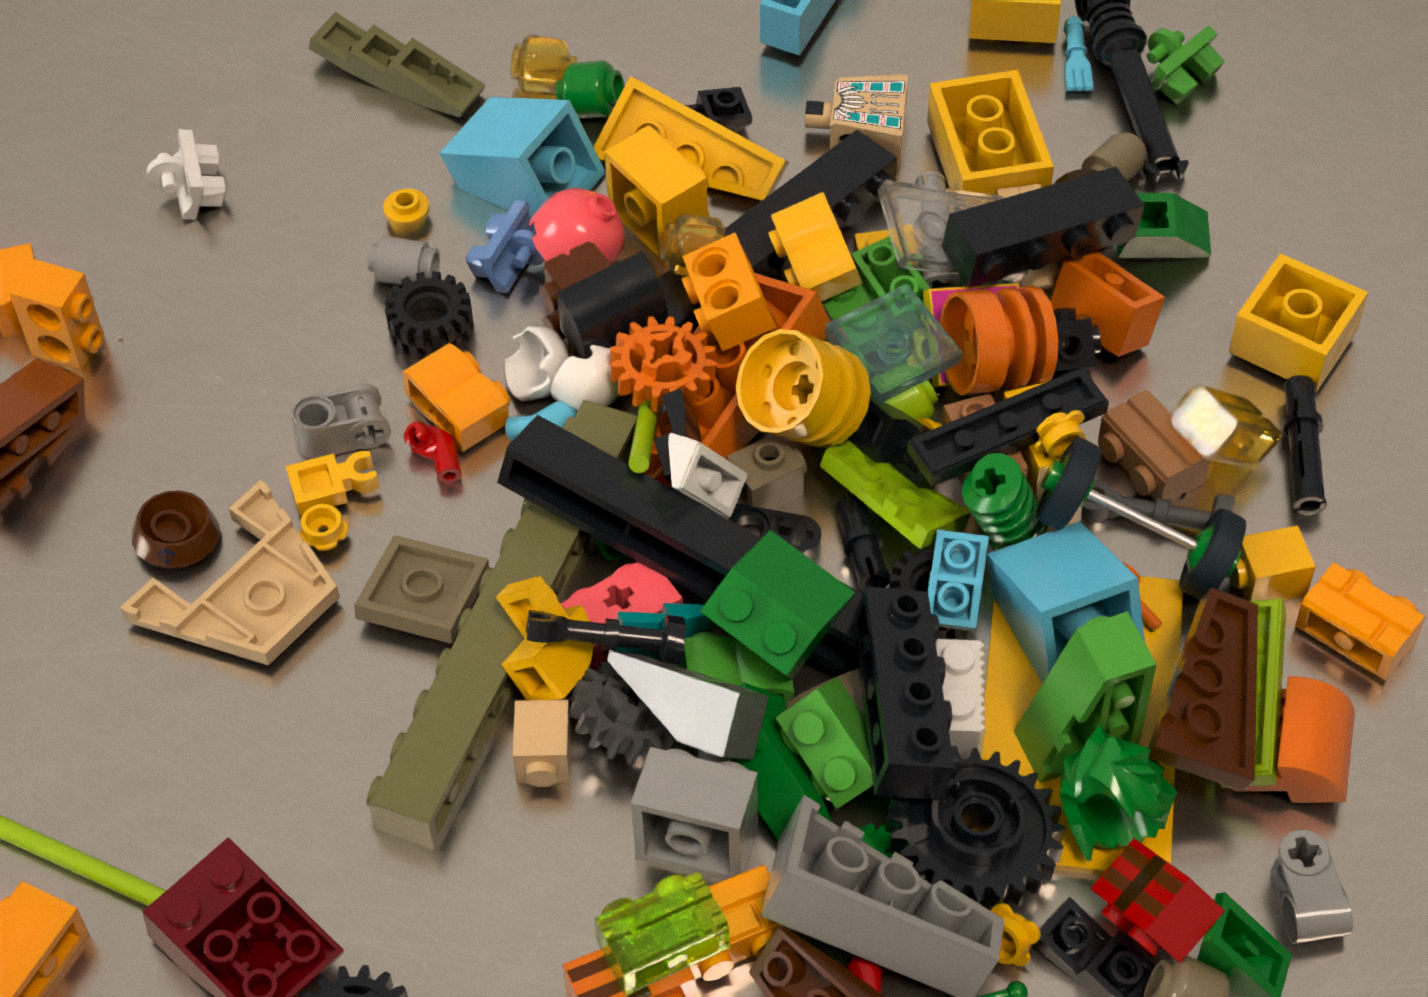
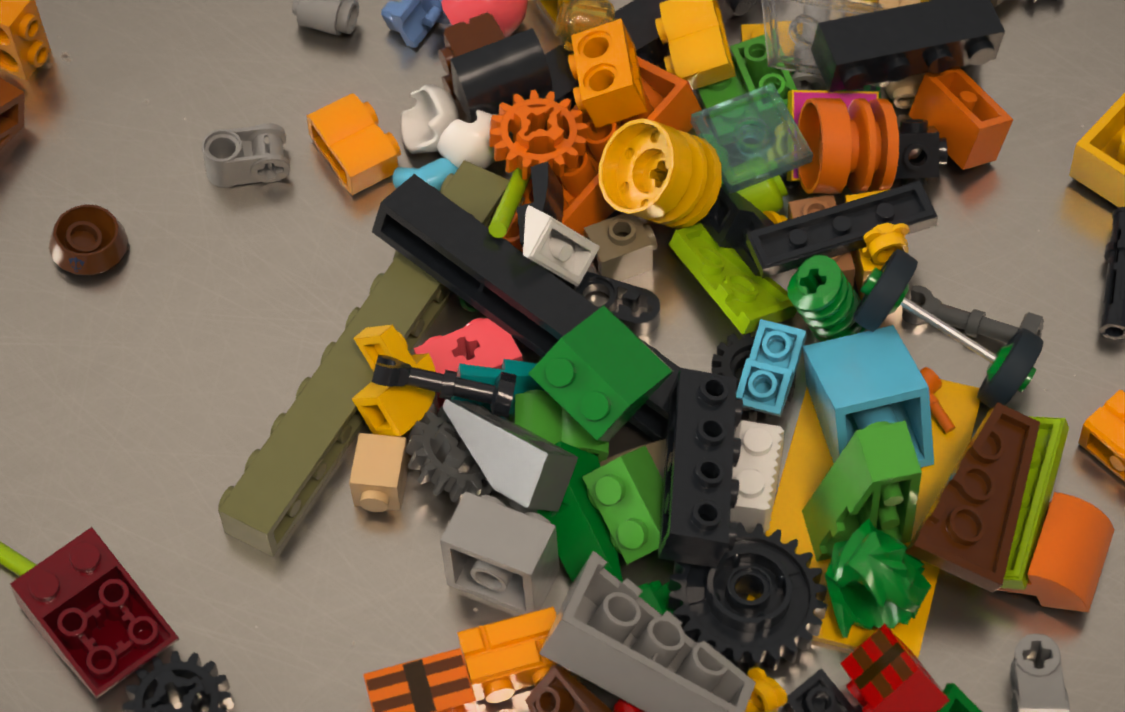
camera: 10 degrees right, 5 degrees up
tan wing [120,480,340,666] -> none
yellow plate [286,451,380,516] -> none
yellow plate [298,504,348,551] -> none
dark tan plate [354,535,489,644] -> none
black tyre [385,271,474,360] -> none
red arm [404,422,462,484] -> none
clear neon green brick [594,872,730,996] -> none
black pin [835,494,890,591] -> none
medium nougat brick [1098,390,1212,503] -> none
green slope [1117,193,1211,258] -> none
clear yellow brick [1171,386,1282,470] -> none
yellow brick [1230,525,1316,601] -> none

